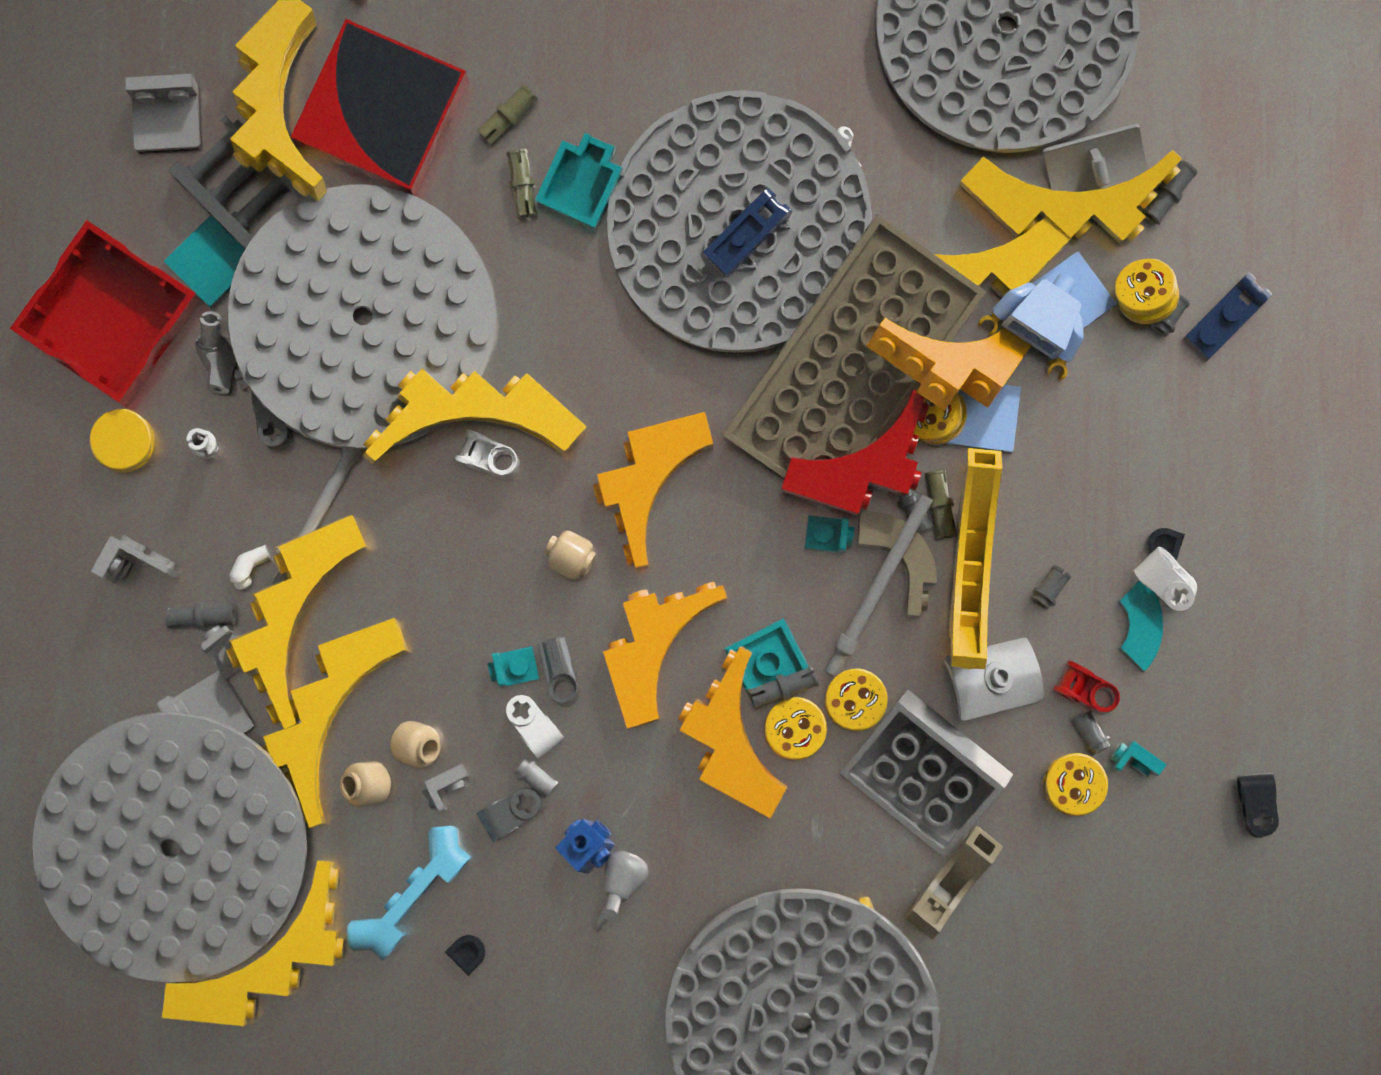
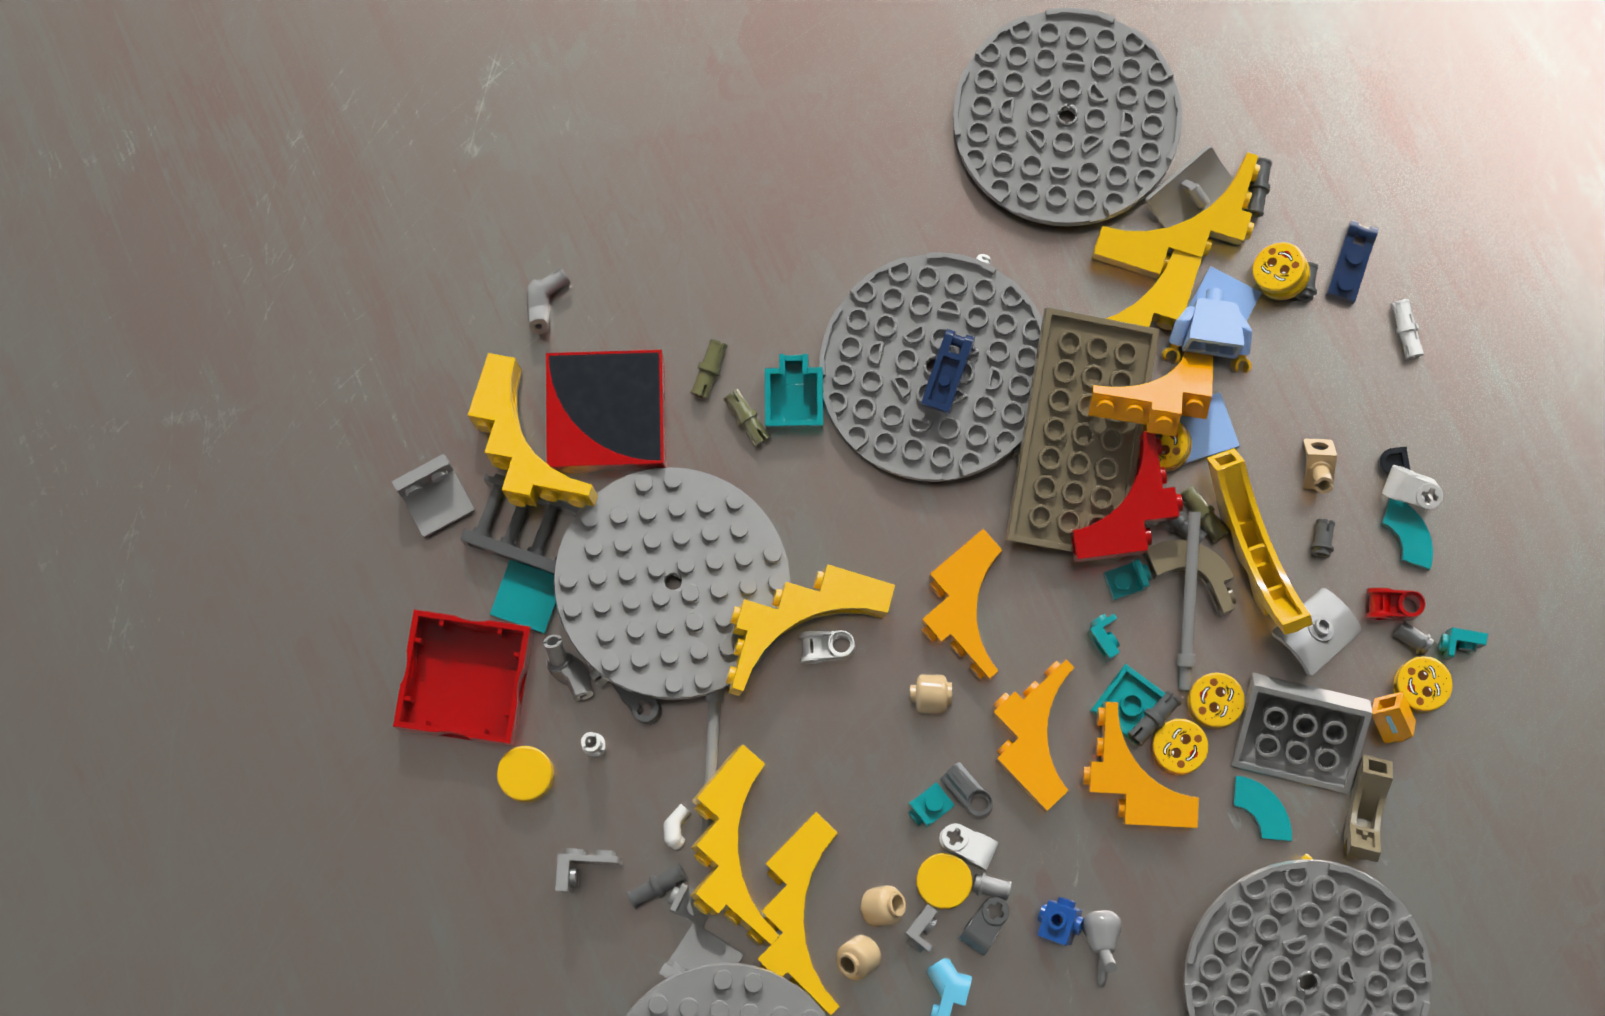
camera: 20 degrees left, 5 degrees down
black piece [1237,772,1279,838] -> none
none -> yellow head [916,853,972,910]
none -> teal bracket [1087,613,1120,662]
none -> teal tile [1233,775,1292,842]
none -> tan bracket [1303,439,1337,494]
none -> light orange brick [1372,691,1416,744]
none -> white pin [1391,299,1424,360]

